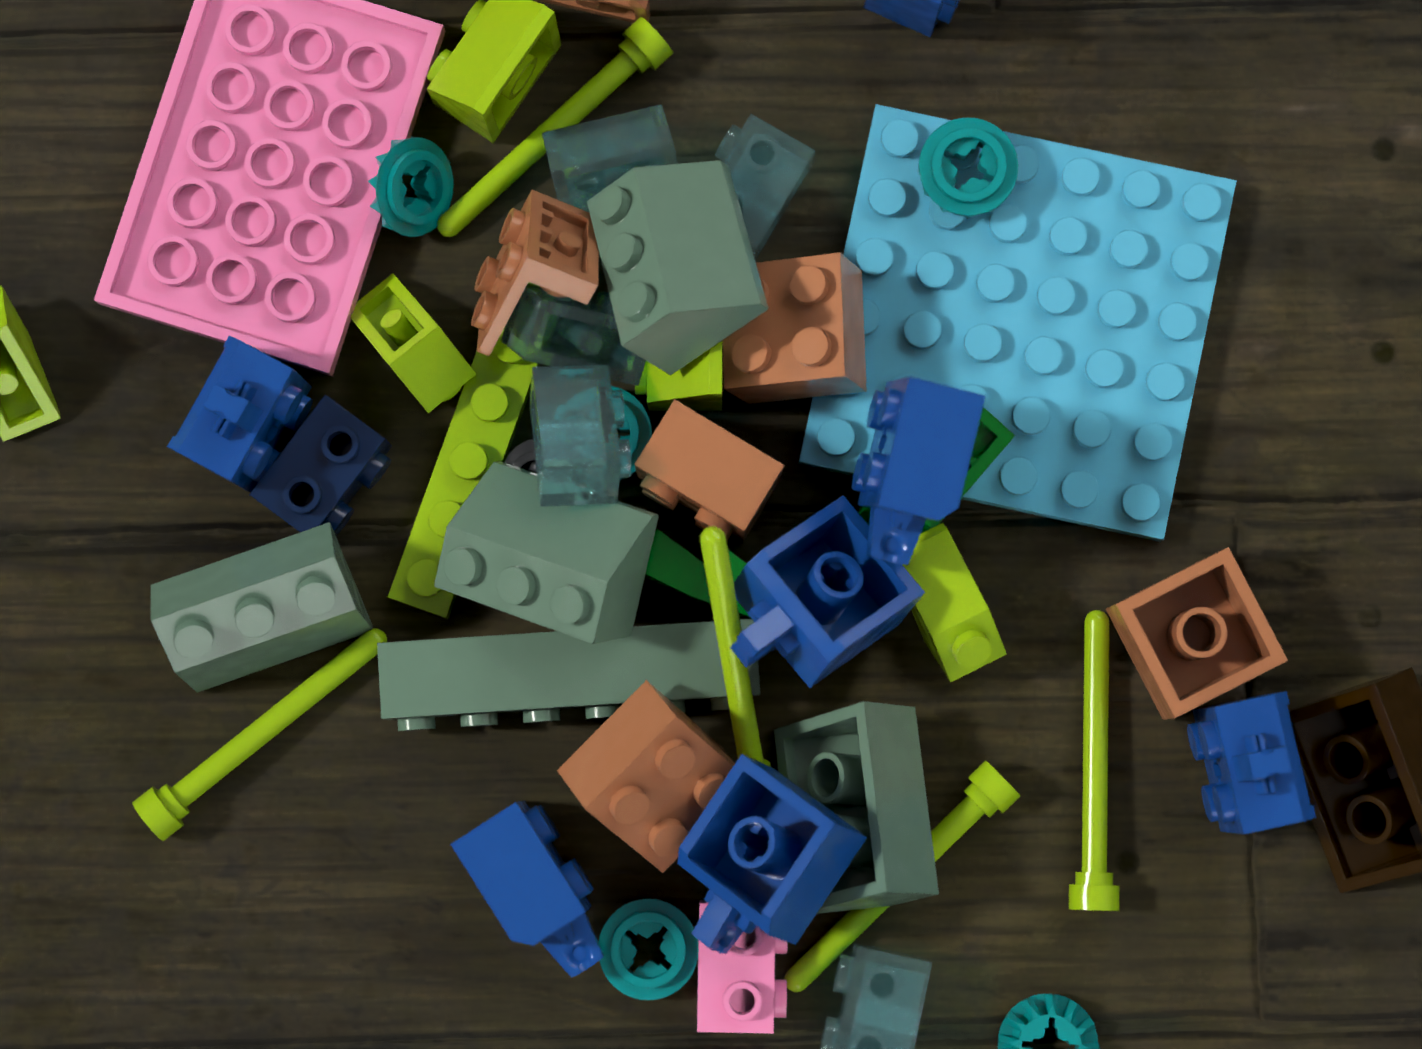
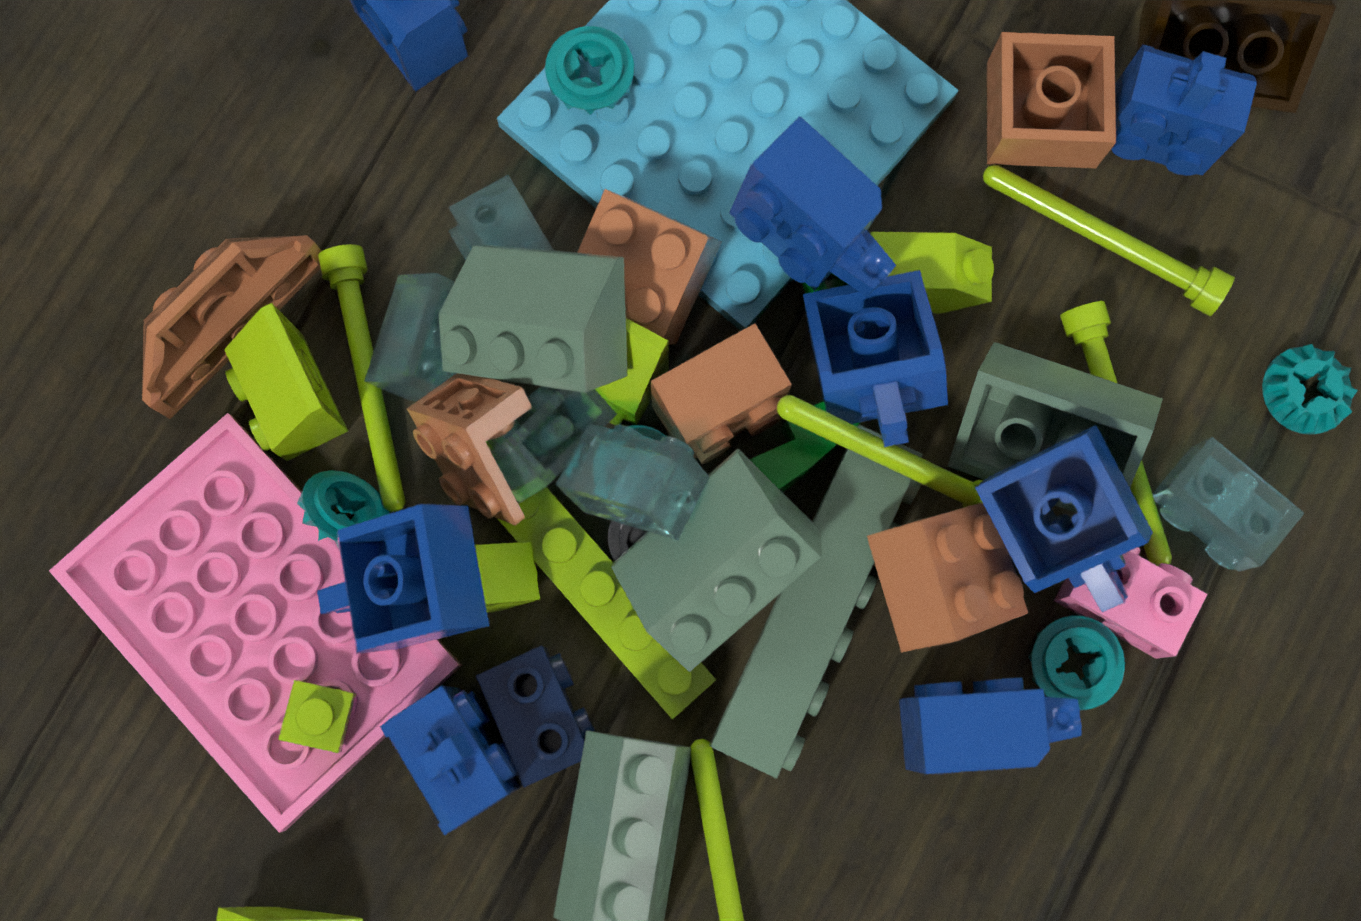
camera: 65 degrees left, 5 degrees down
none -> lime plate [278,680,356,753]
none -> blue hinge [317,504,489,654]

